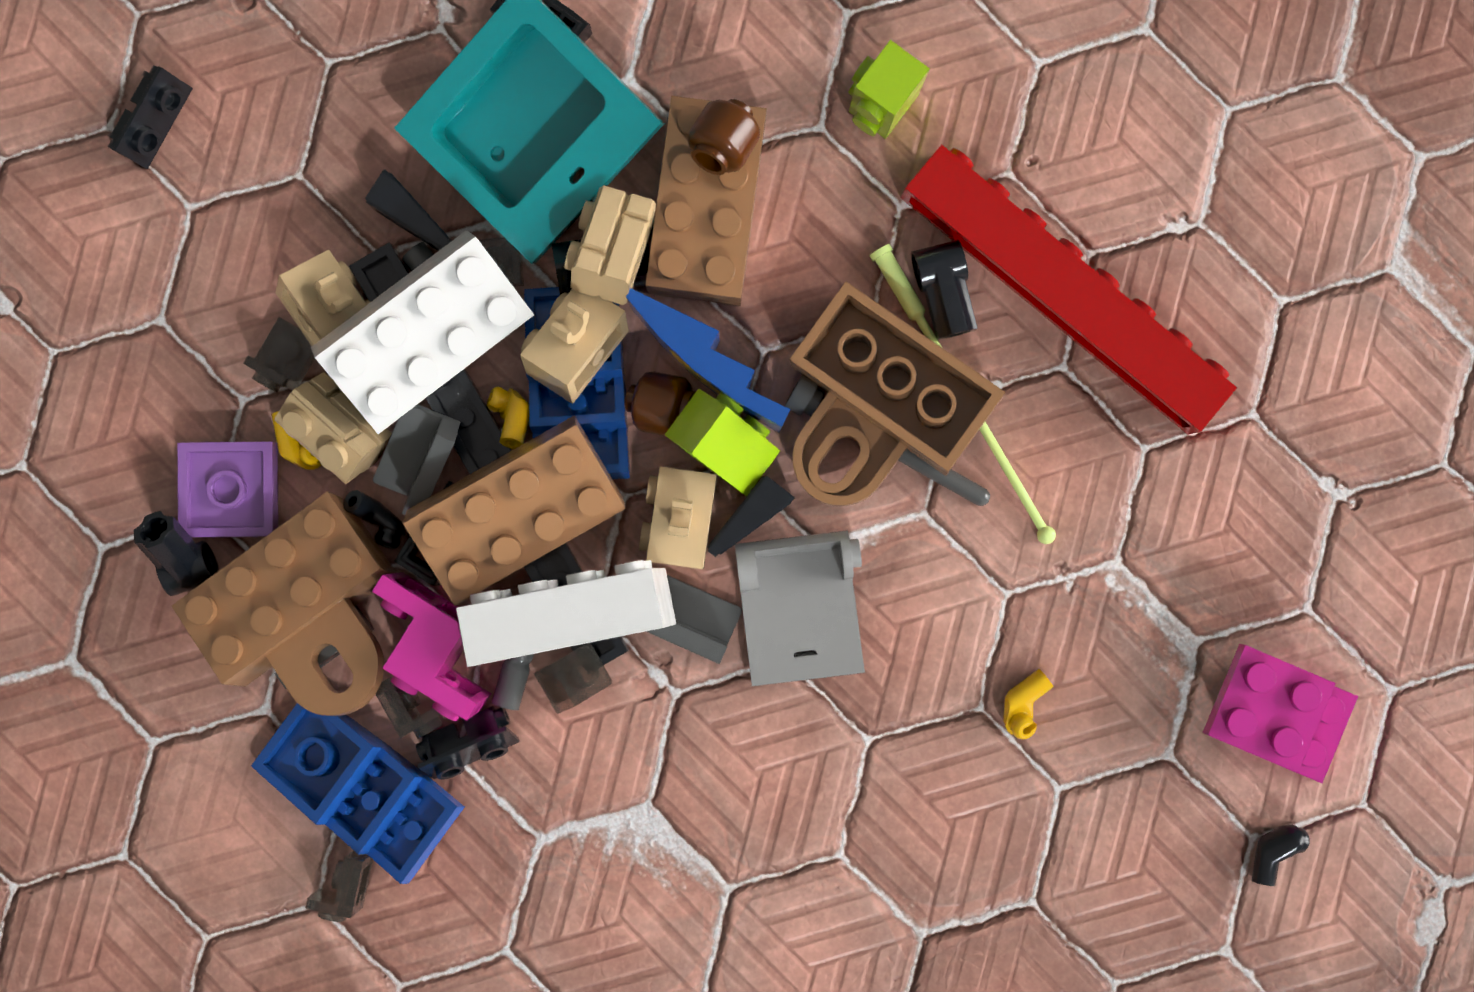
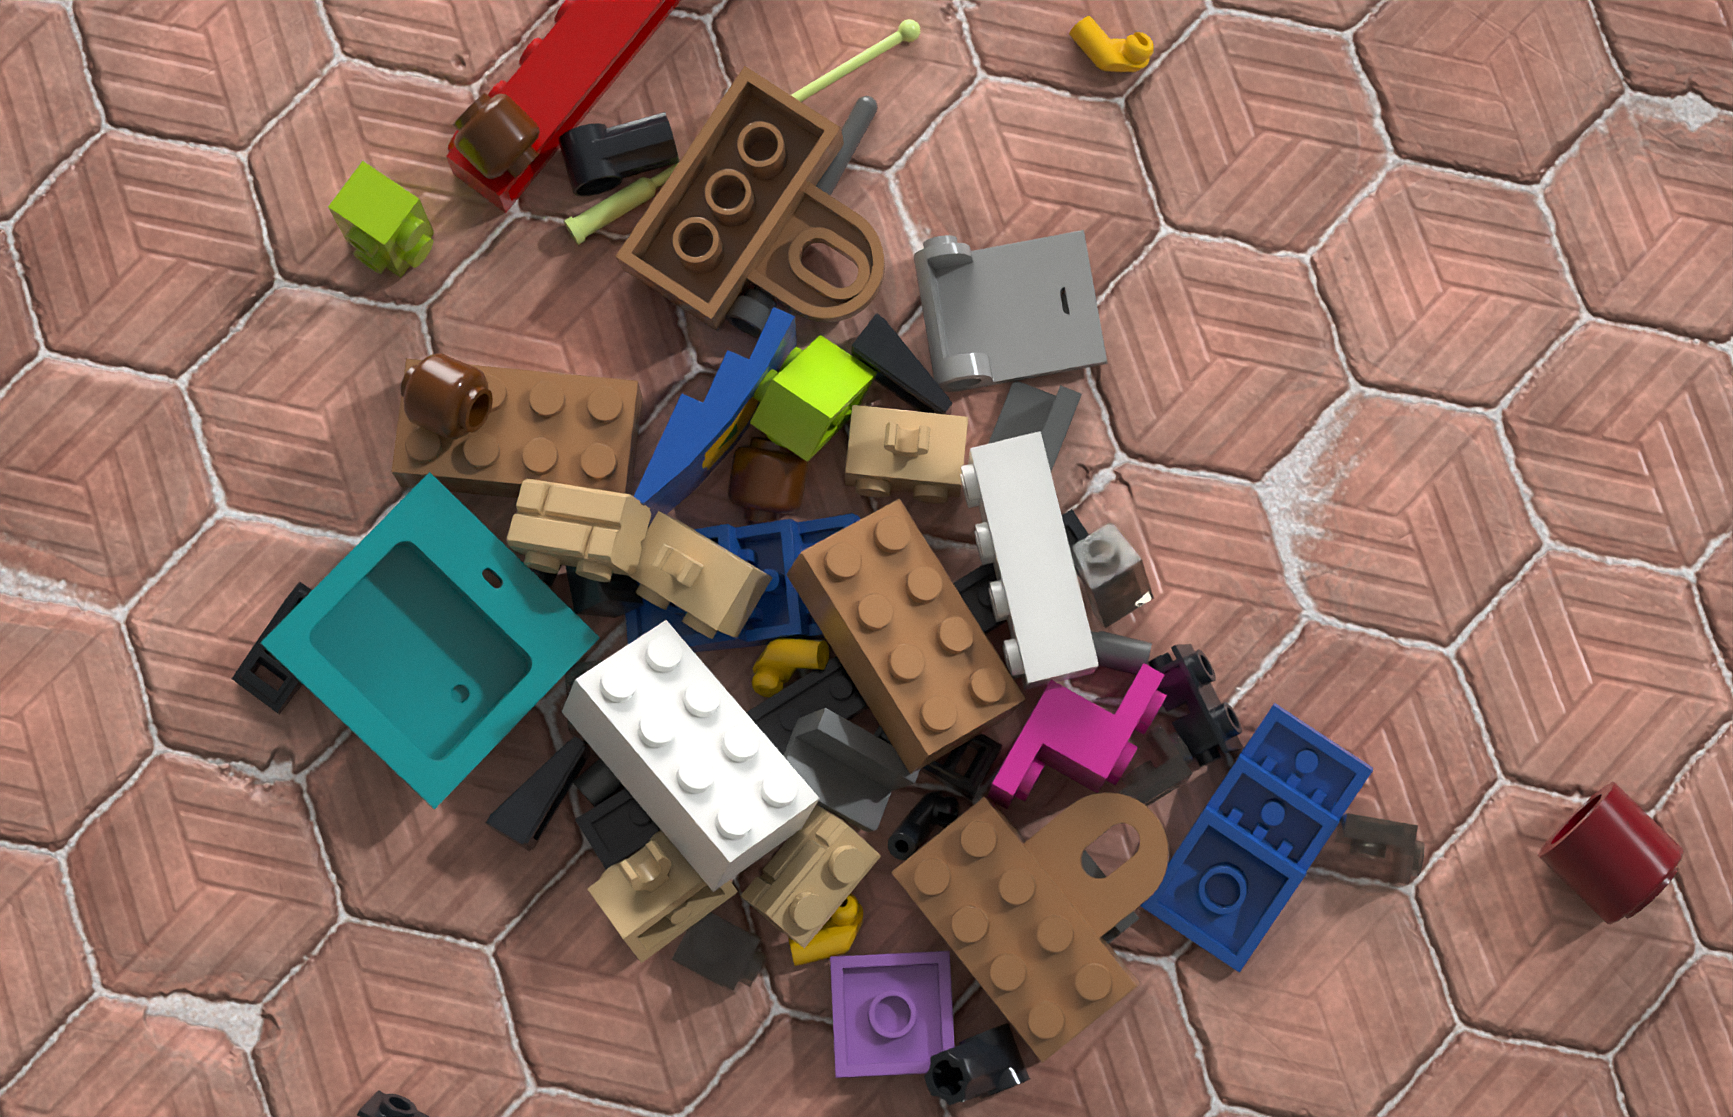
camera: 90 degrees left, 10 degrees down
none -> reddish brown head [453,92,540,179]

